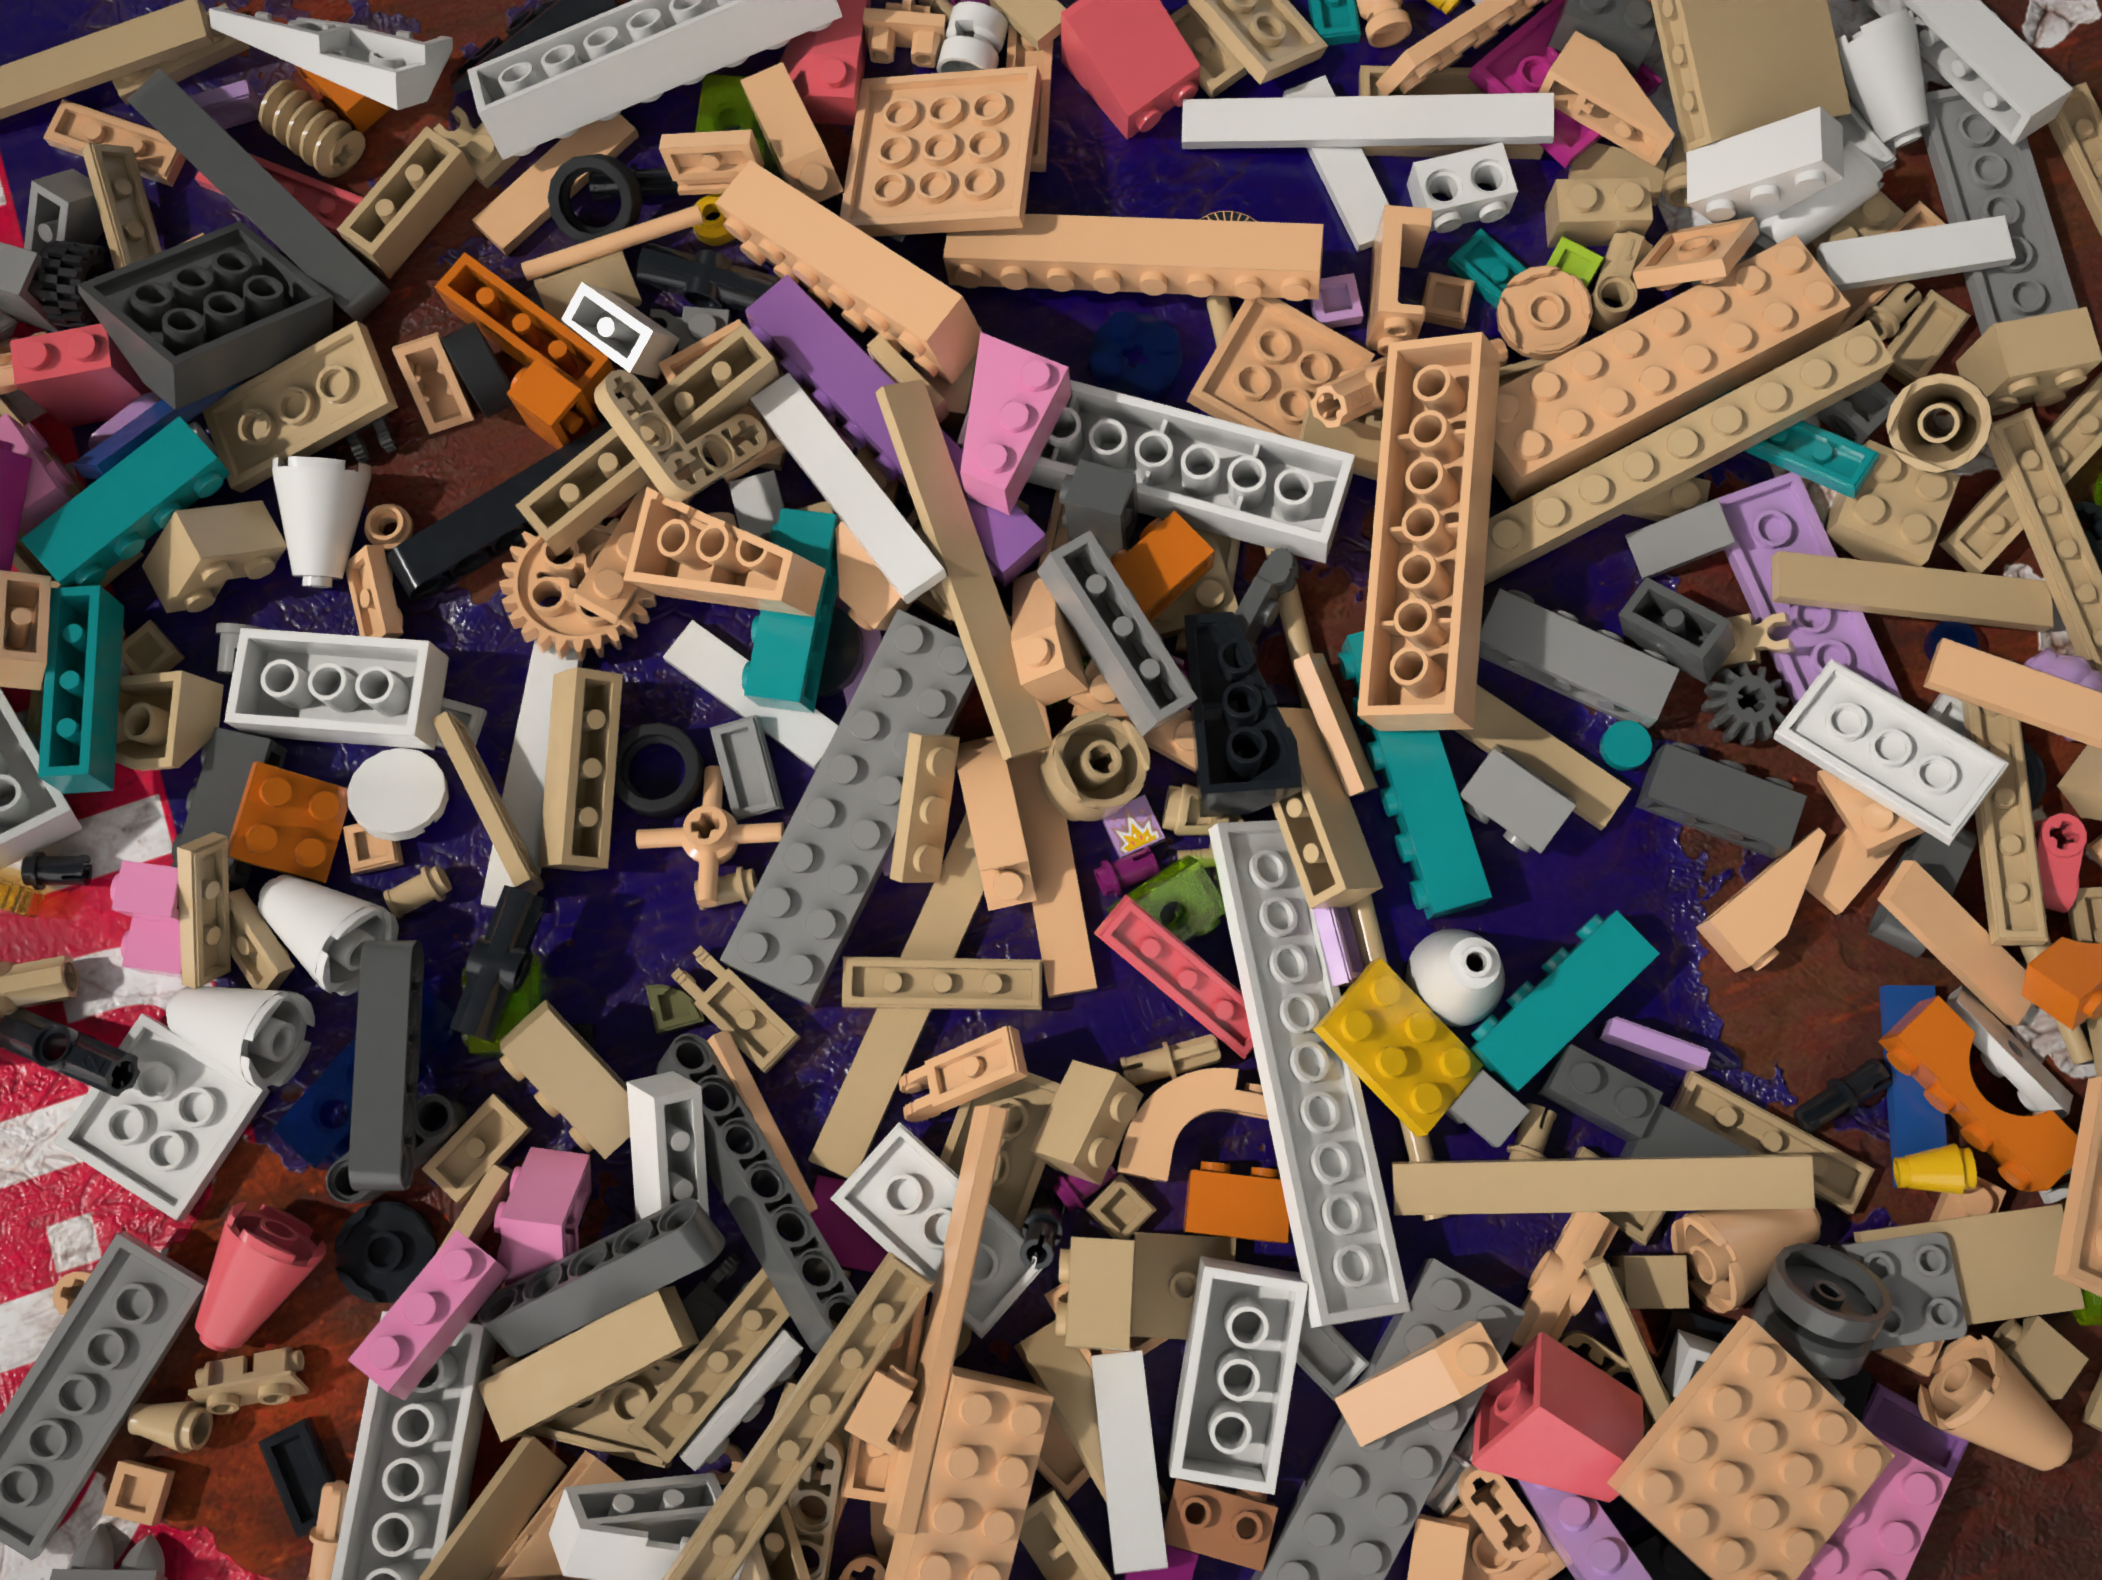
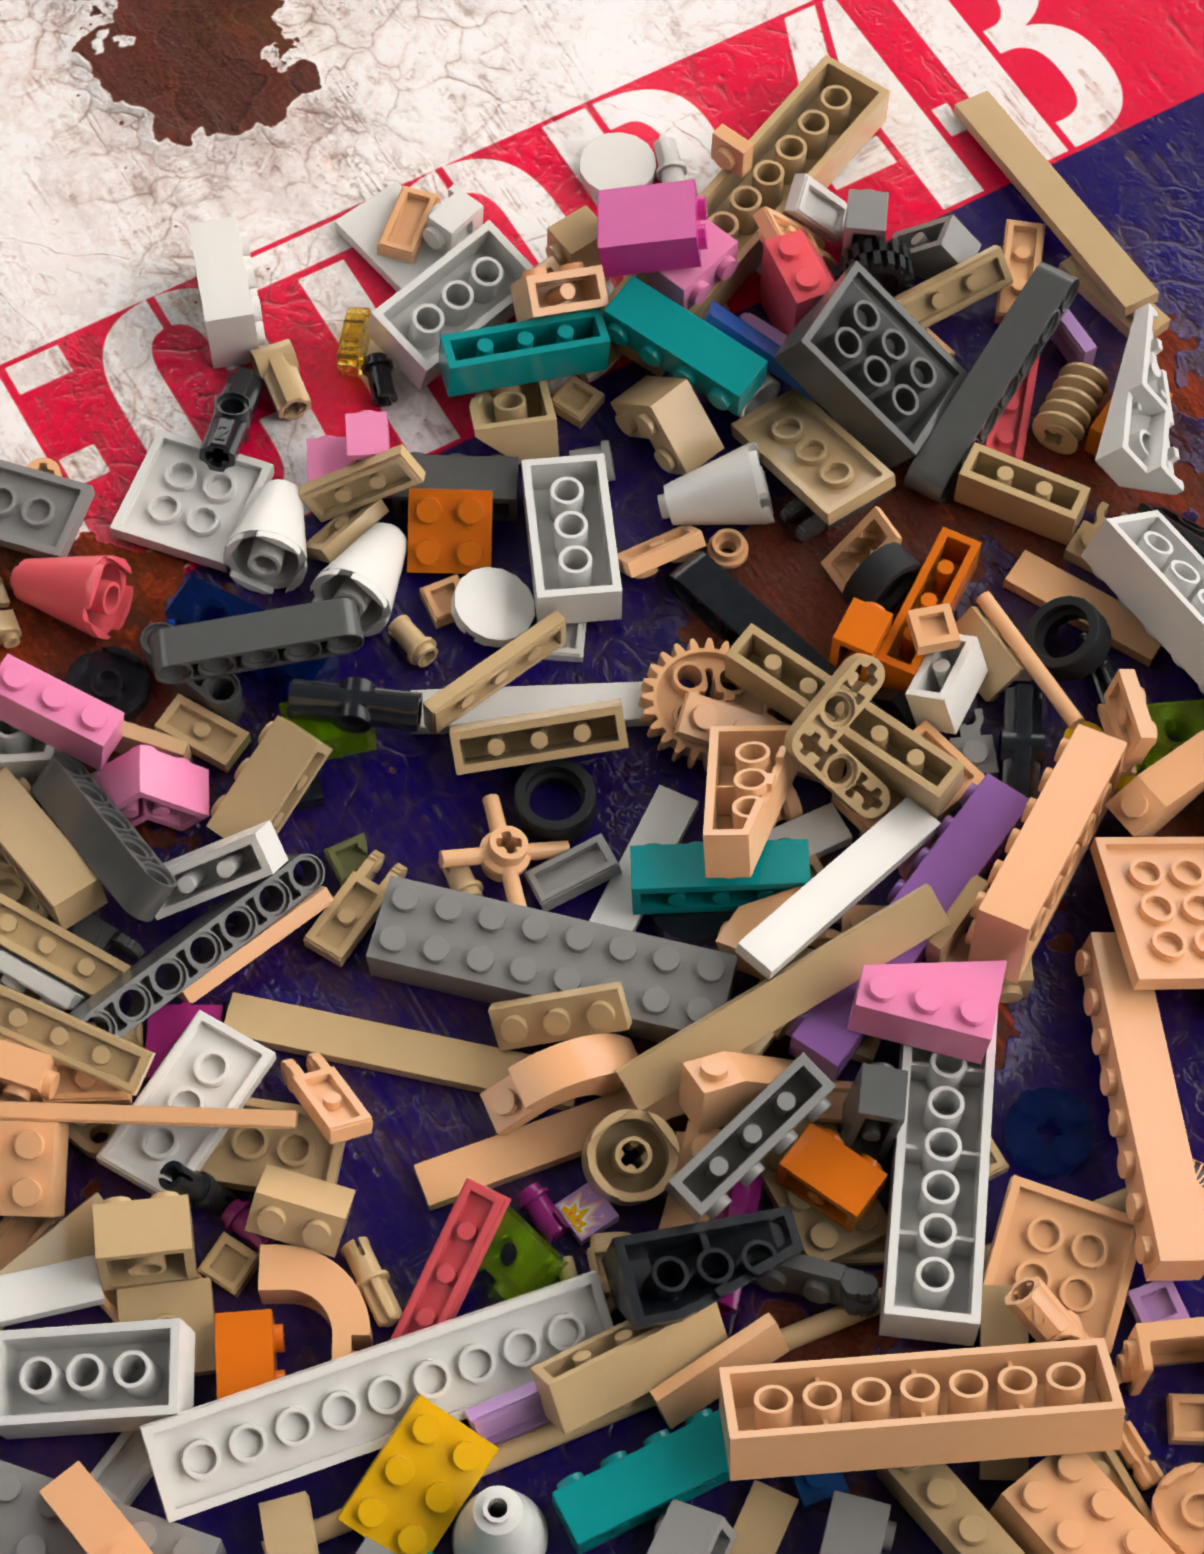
camera: 75 degrees right, 15 degrees down
tan tile [842,957,1042,1011] -> none
none -> light nougat plate [906,603,961,656]

